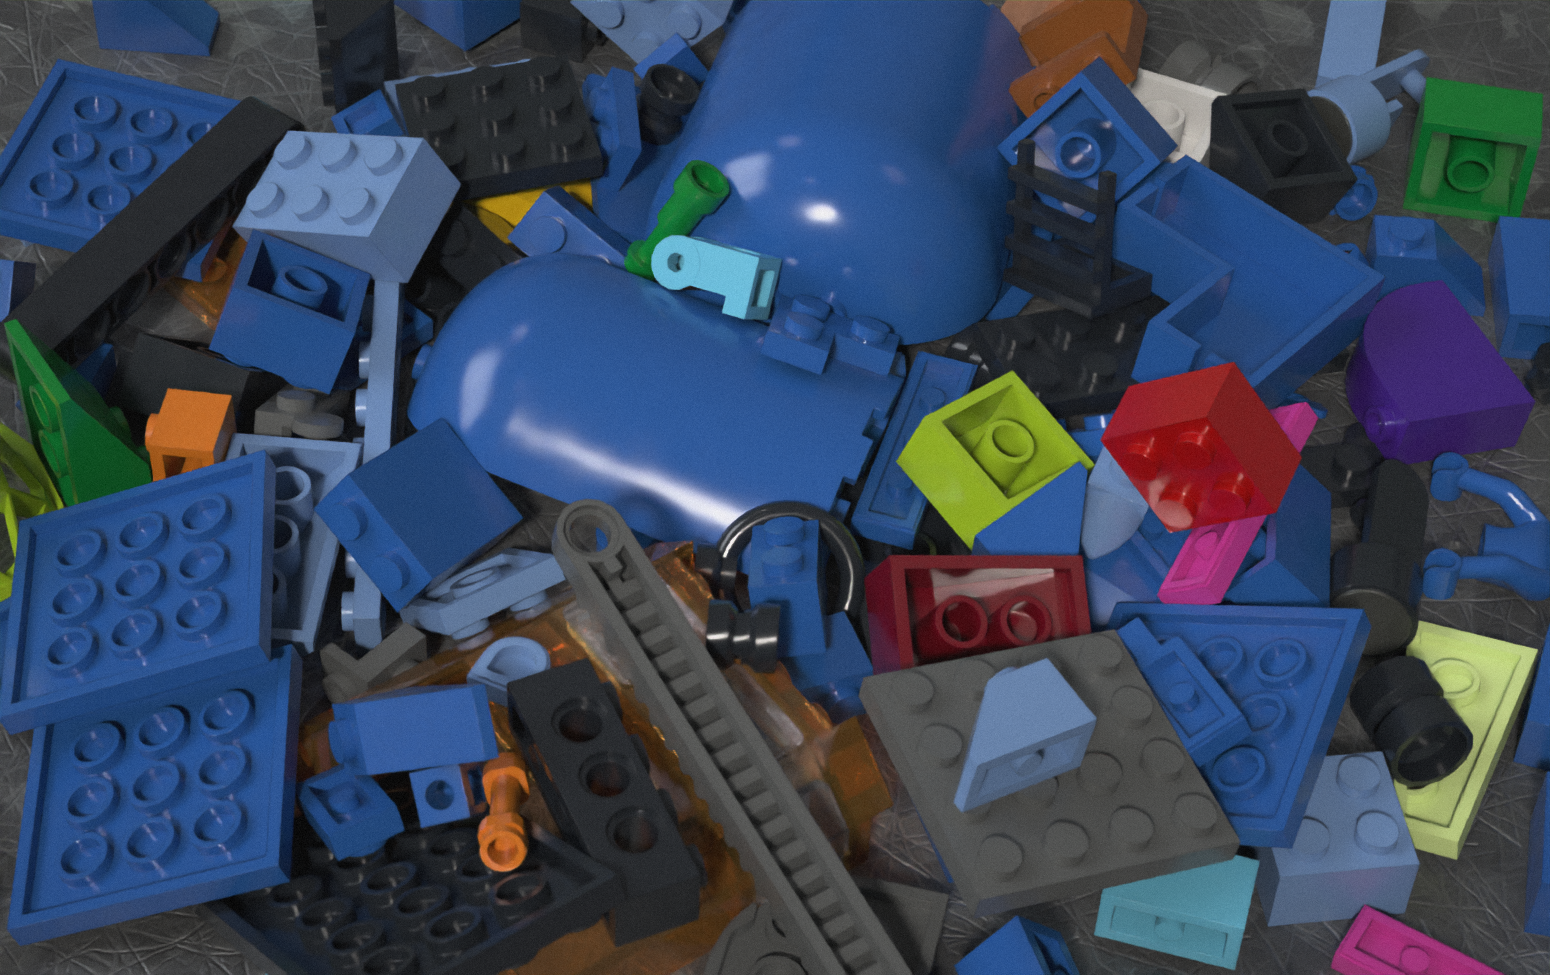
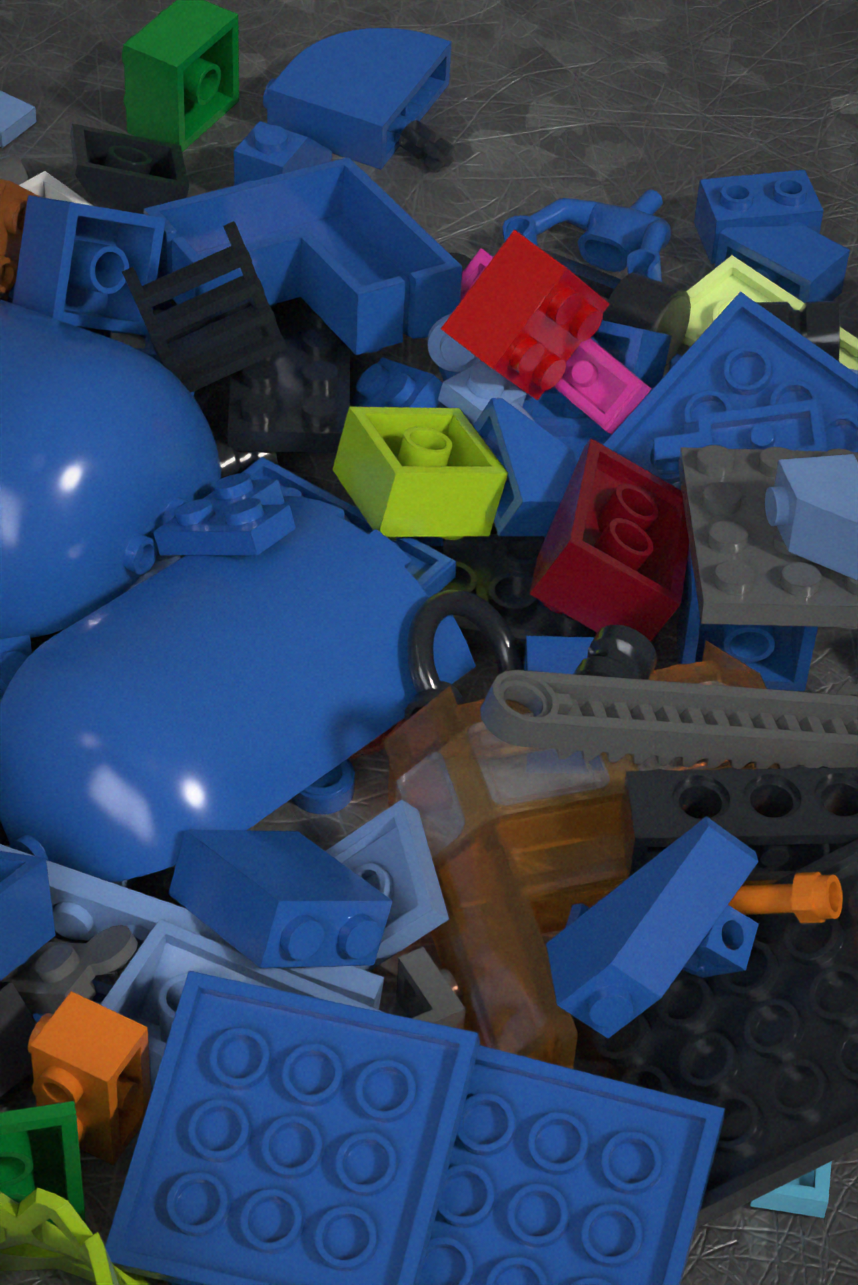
camera: 70 degrees left, 0 degrees up
blue plate [295,763,405,861] -> none
medium blue tile [467,637,551,708] -> none
green piece [624,160,729,281] -> none
medium azure leg [651,235,782,320] -> none
blue brick [748,516,828,658] -> none
medium blue piece [1307,49,1430,165] -> none
dark purple brick [1345,280,1536,465] -> none

